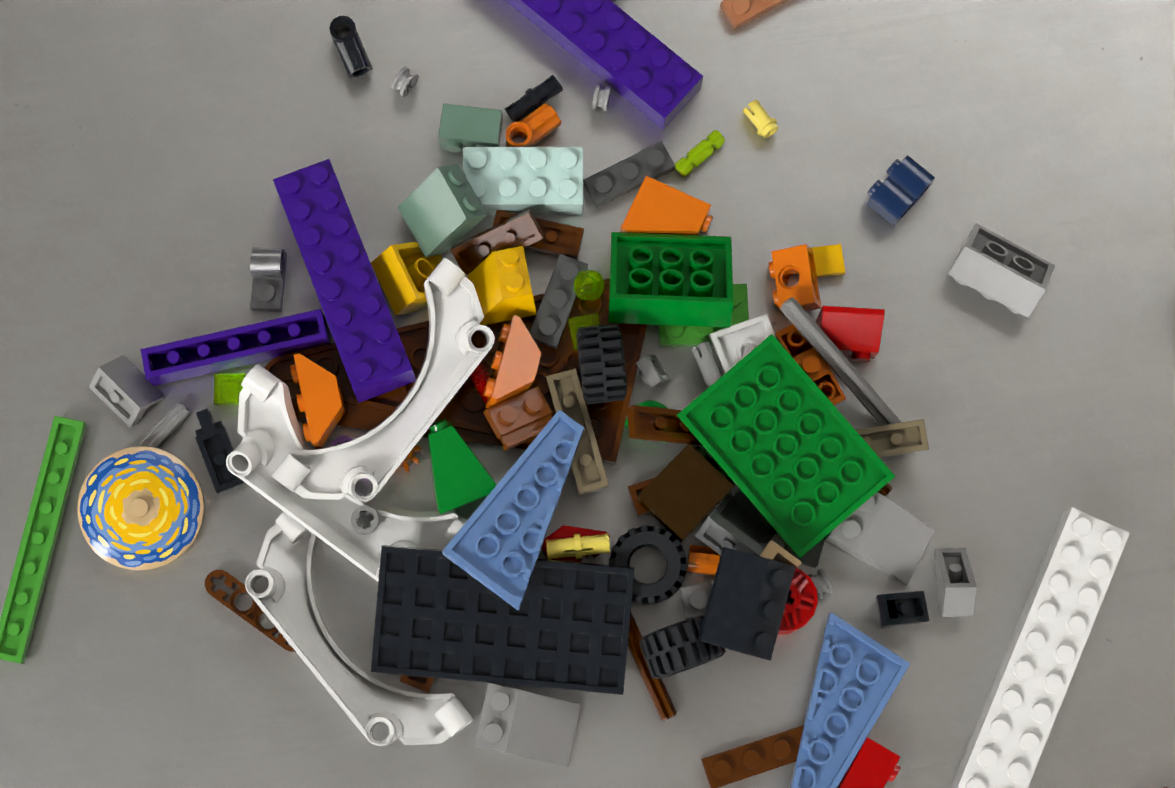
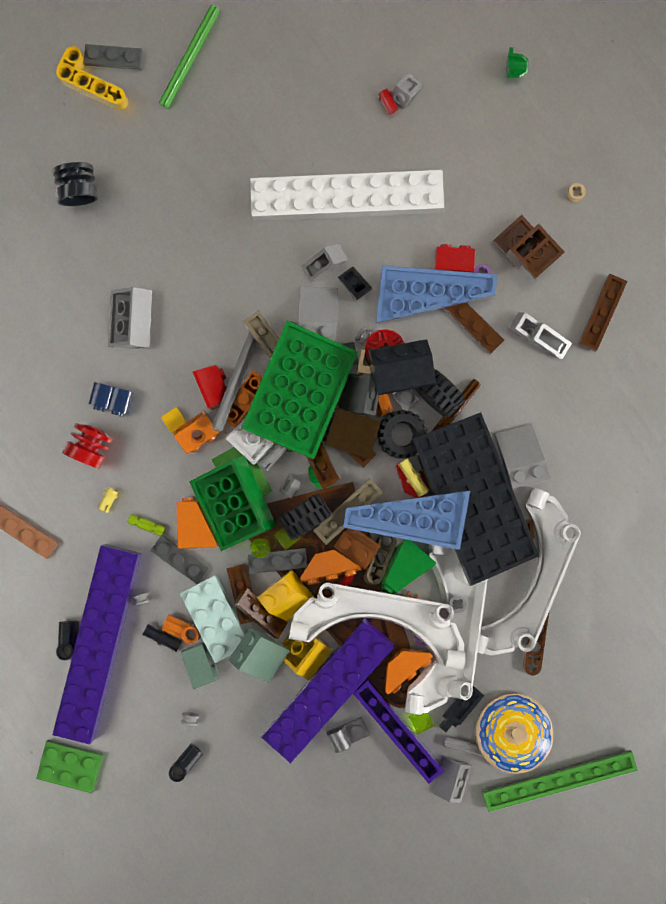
camera: 110 degrees left, 10 degrees up
none -> red wheel [62,423,113,469]
none -> dark tan beam [363,534,398,585]

